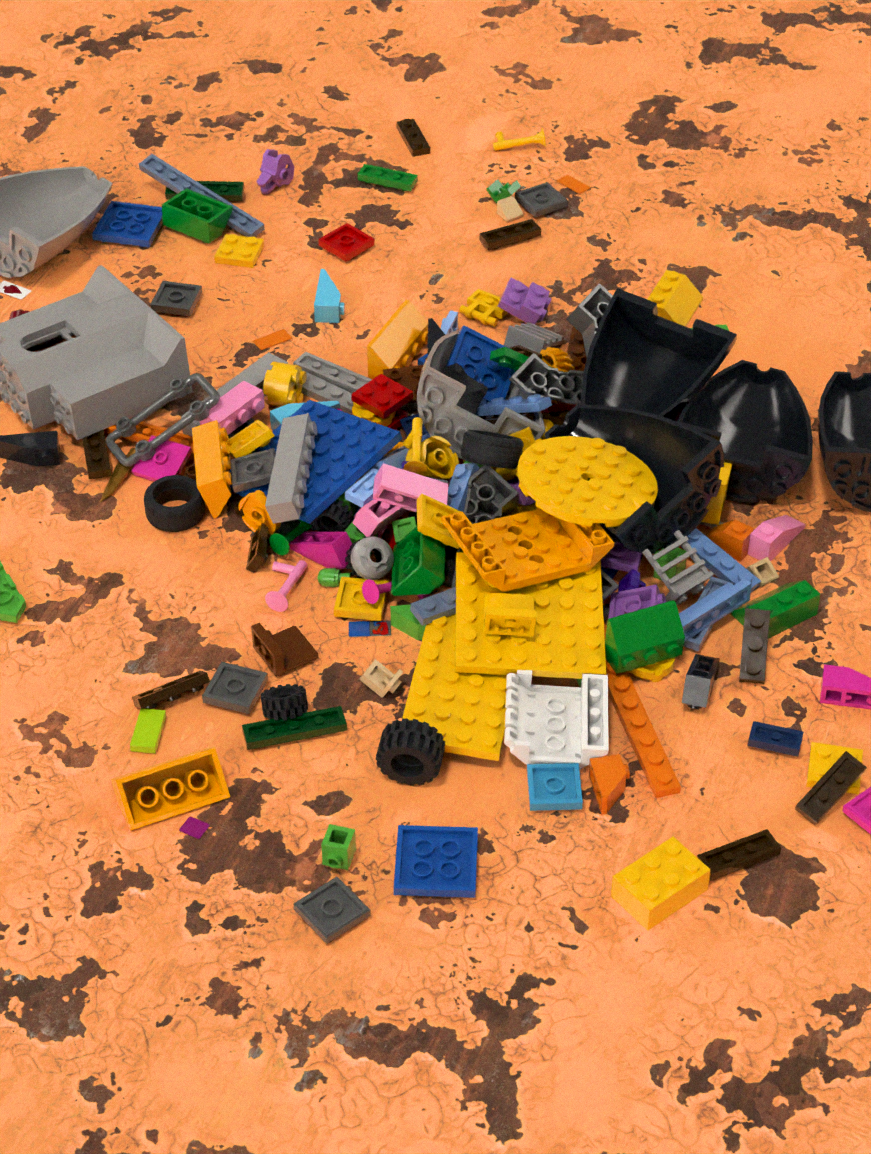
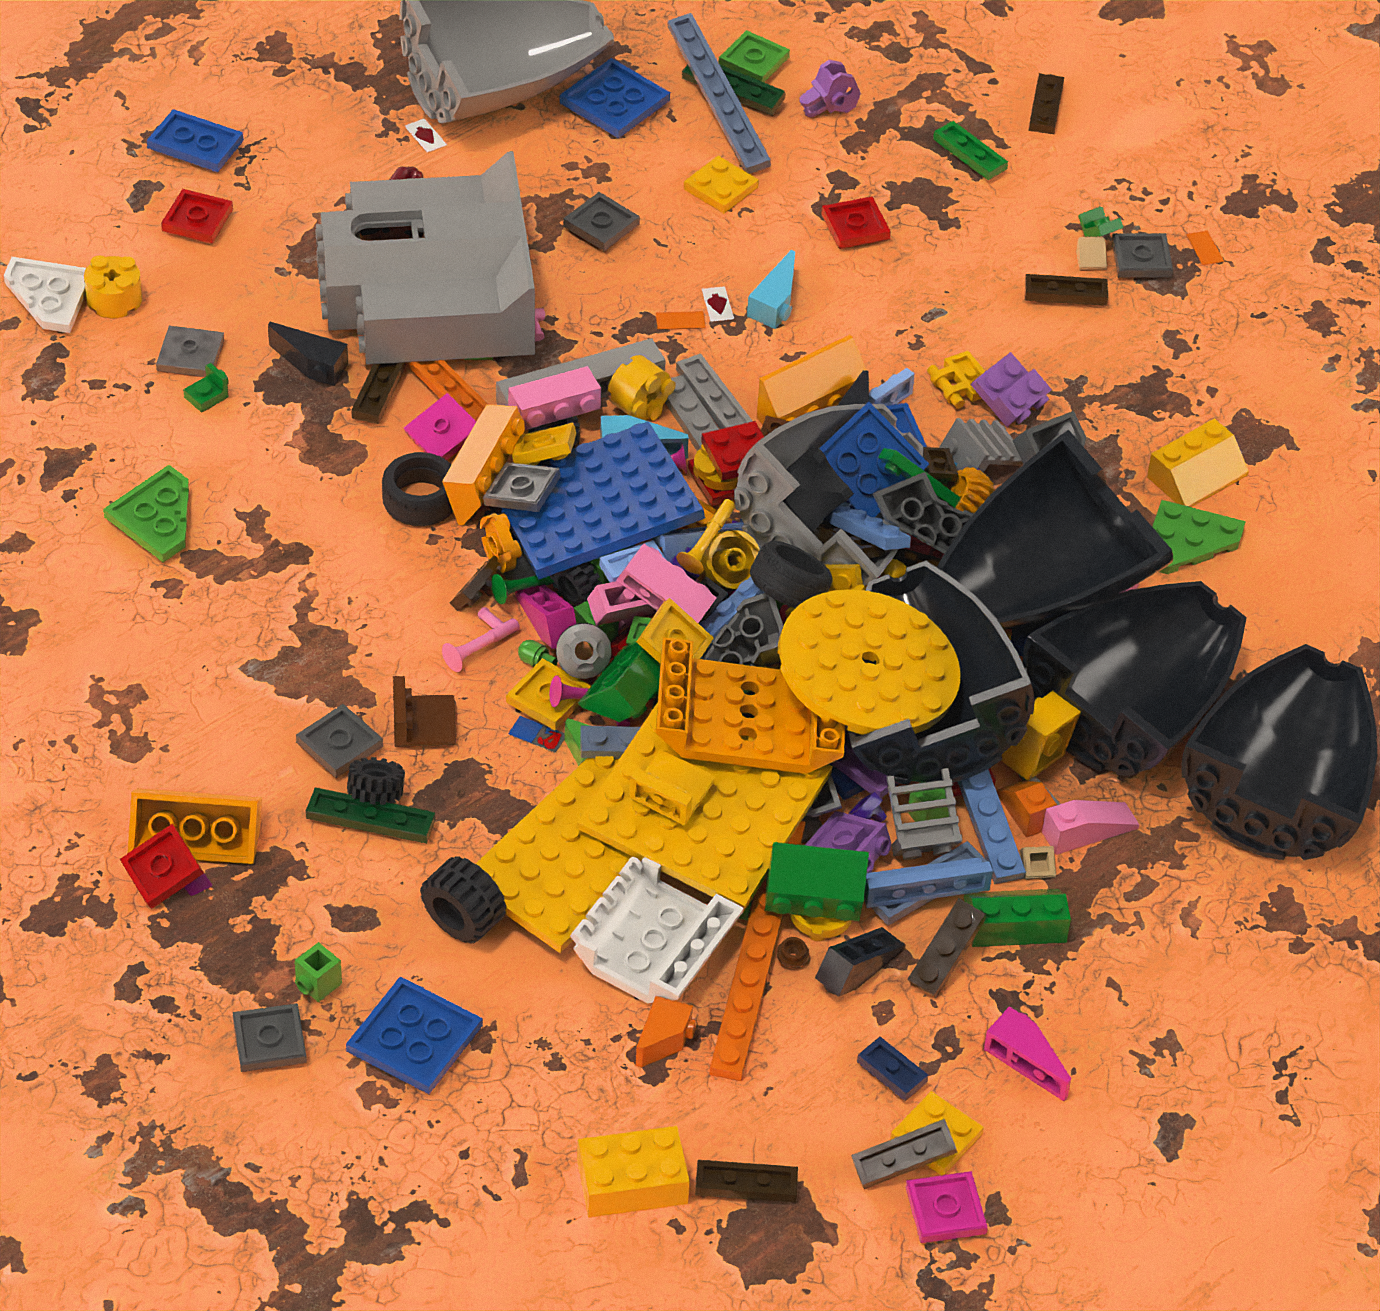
camera: 25 degrees right, 5 degrees up
pearl gold bar [100,448,136,502] -> none
dark grey bar [106,373,220,467] -> none
lime tile [130,708,166,754] -> none
dark brown plate [132,671,210,709] -> none
green slope [162,188,233,243] -> none
light grey brick [265,413,318,524] -> none
tan bracket [359,659,403,698] -> none
yellow piece [493,128,546,151] -> none
dark azure plate [527,763,583,811] -> none
none -> red plate [119,824,204,909]
none -> white sticker [702,286,734,322]
none -> bright green plate [719,30,790,83]
none -> reddish brown plate [777,937,809,968]

